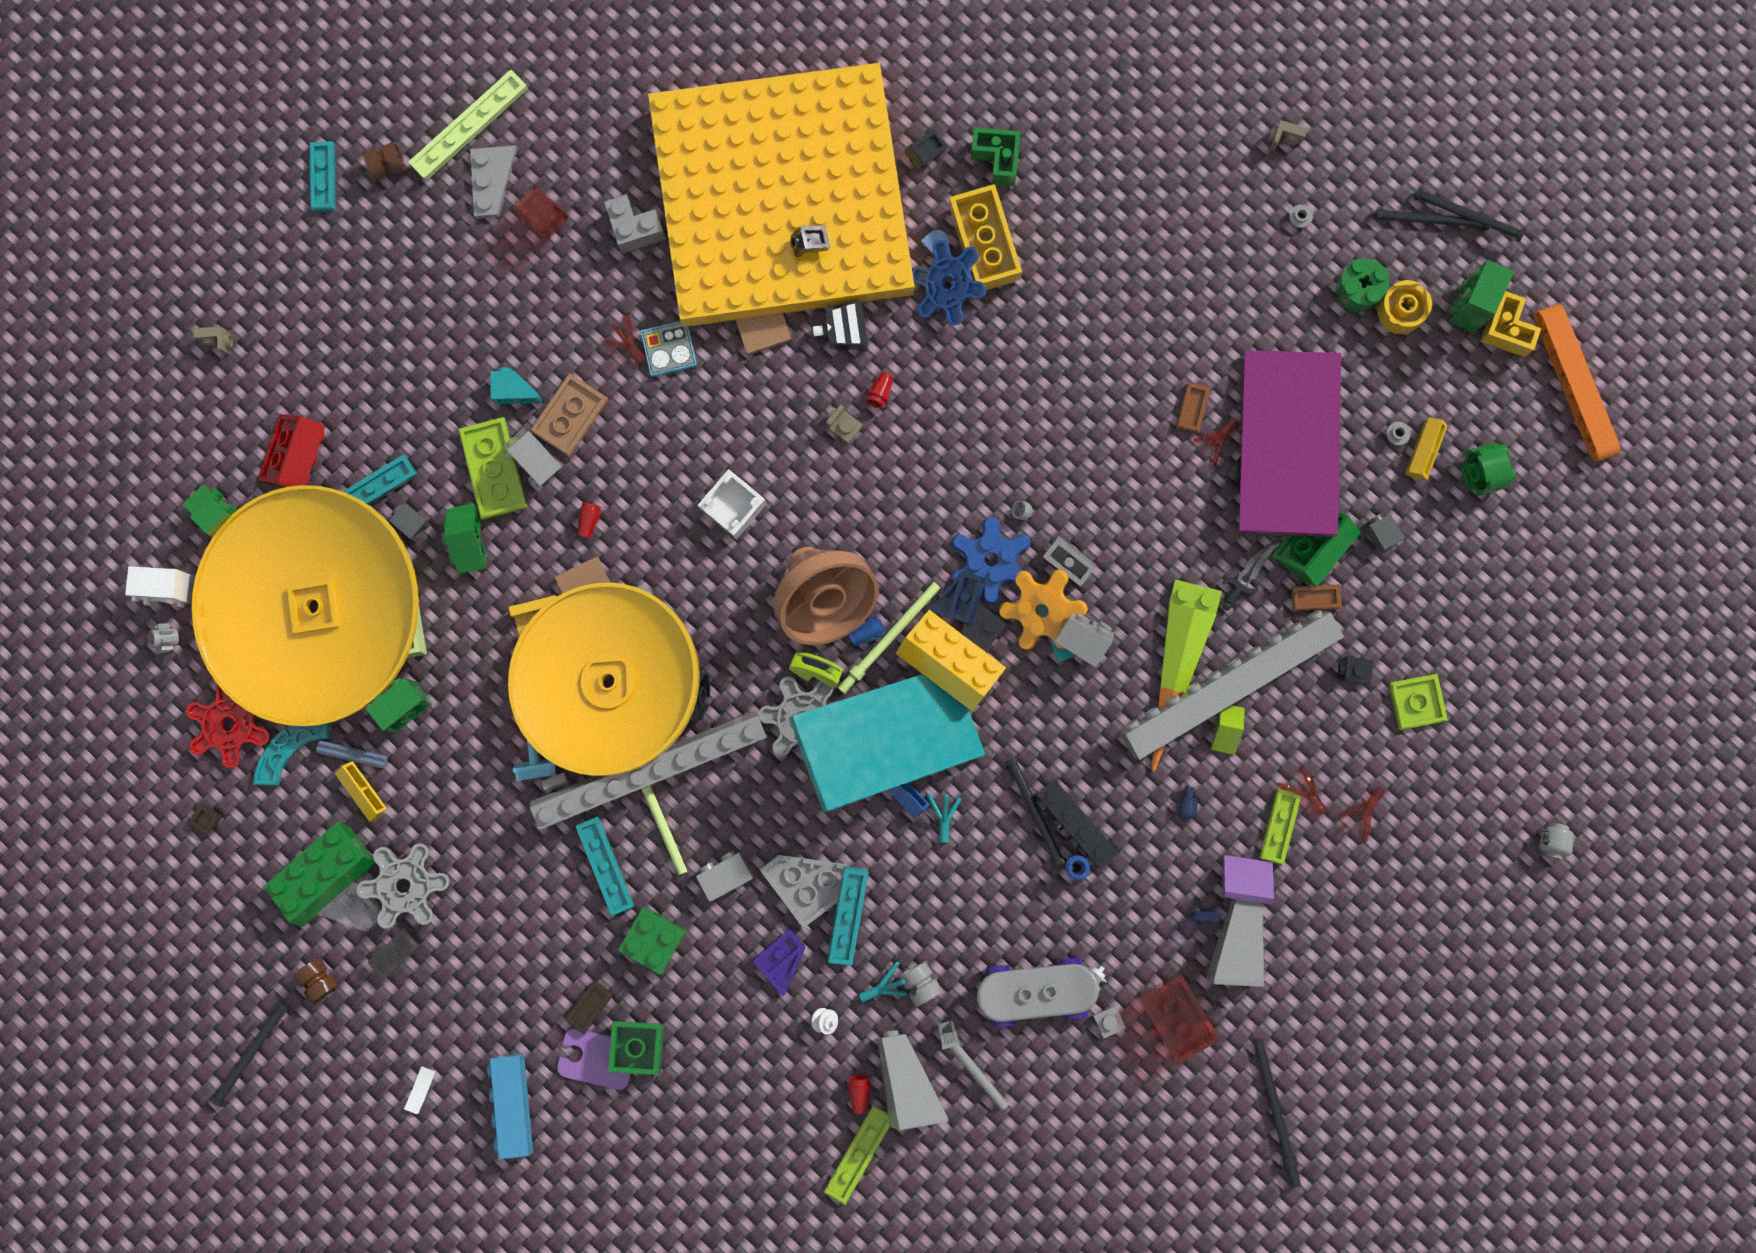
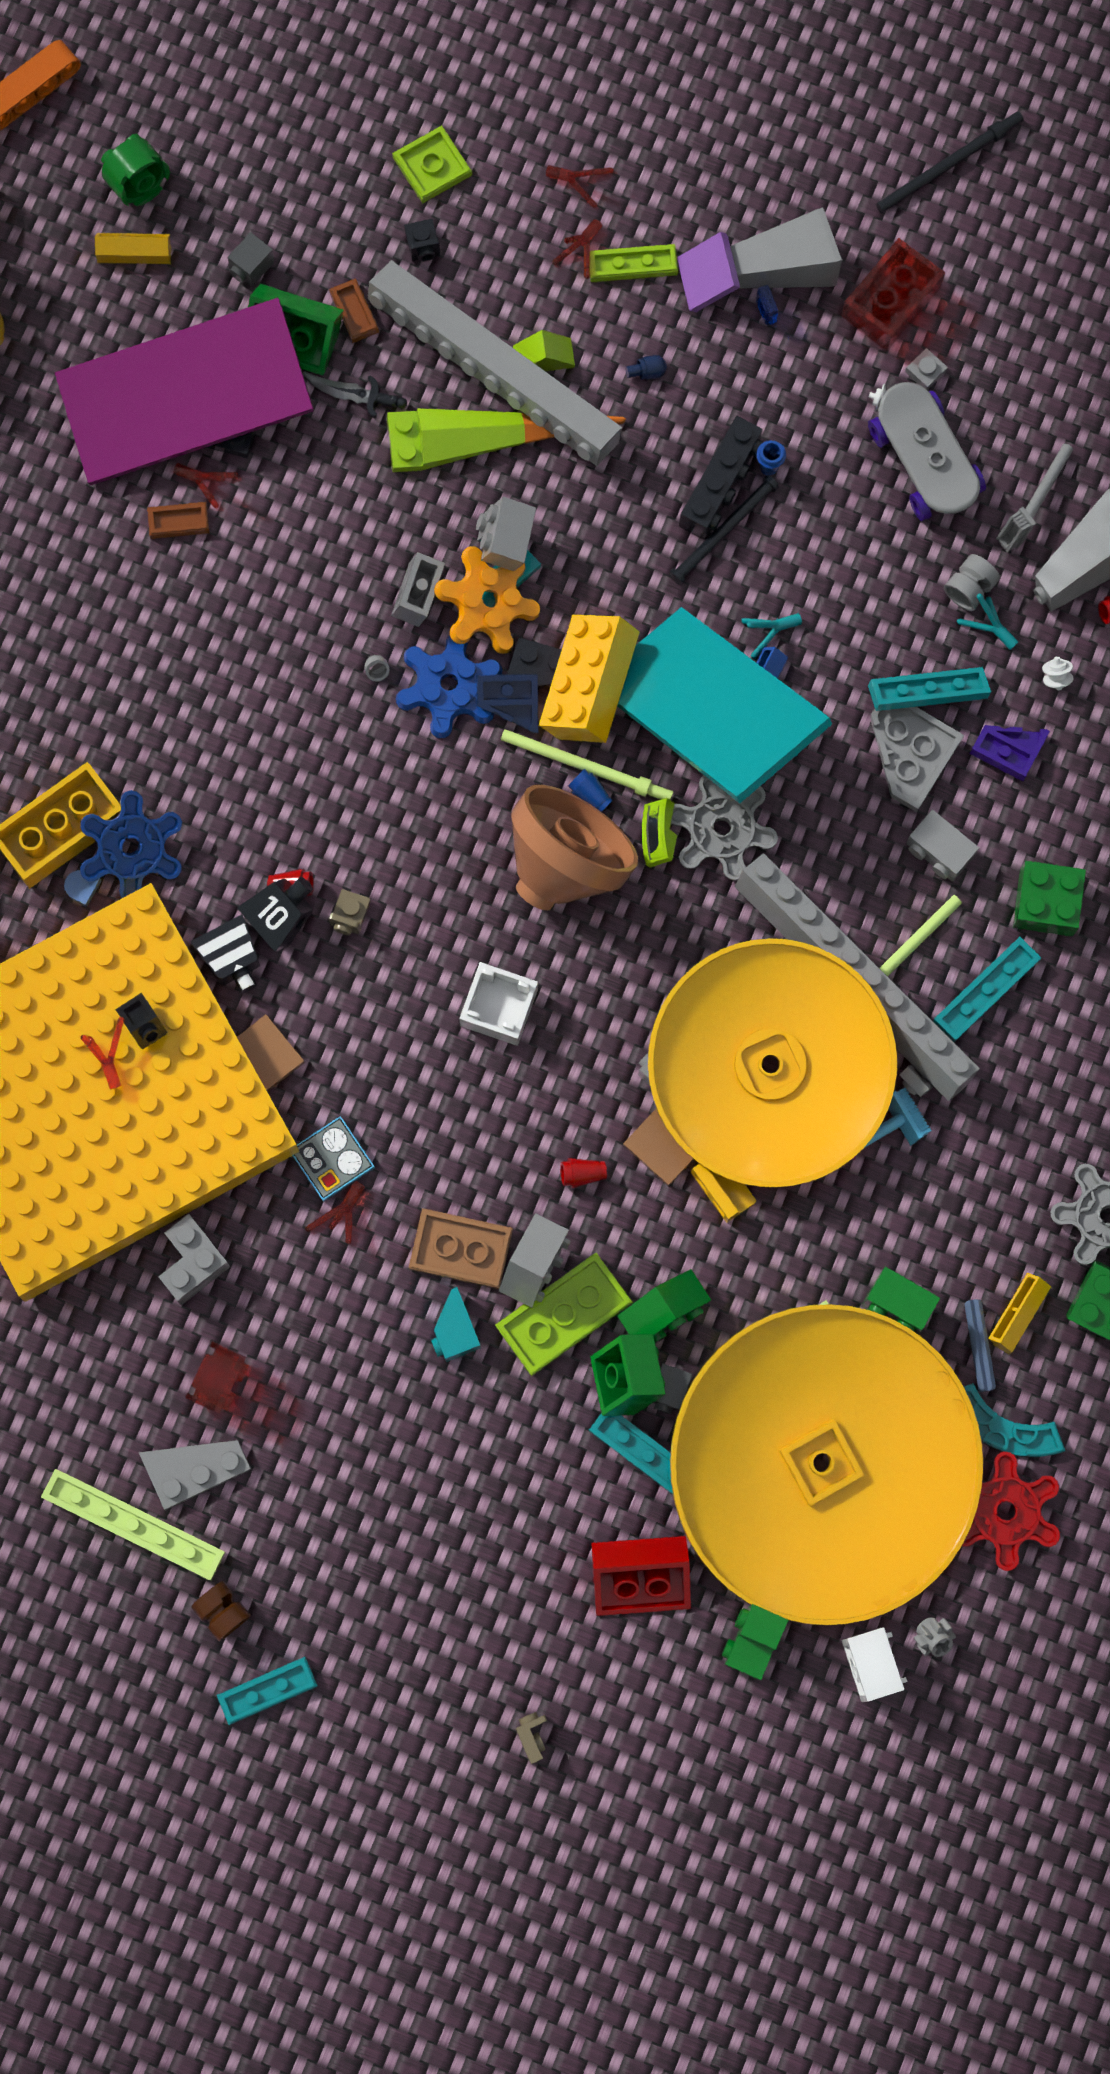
camera: 120 degrees left, 5 degrees down
light grey plate [1386,422,1411,446] -> none
none -> clear red plant [80,1017,124,1090]
none -> black torso [237,877,313,952]
none -> green brick [590,1334,665,1416]

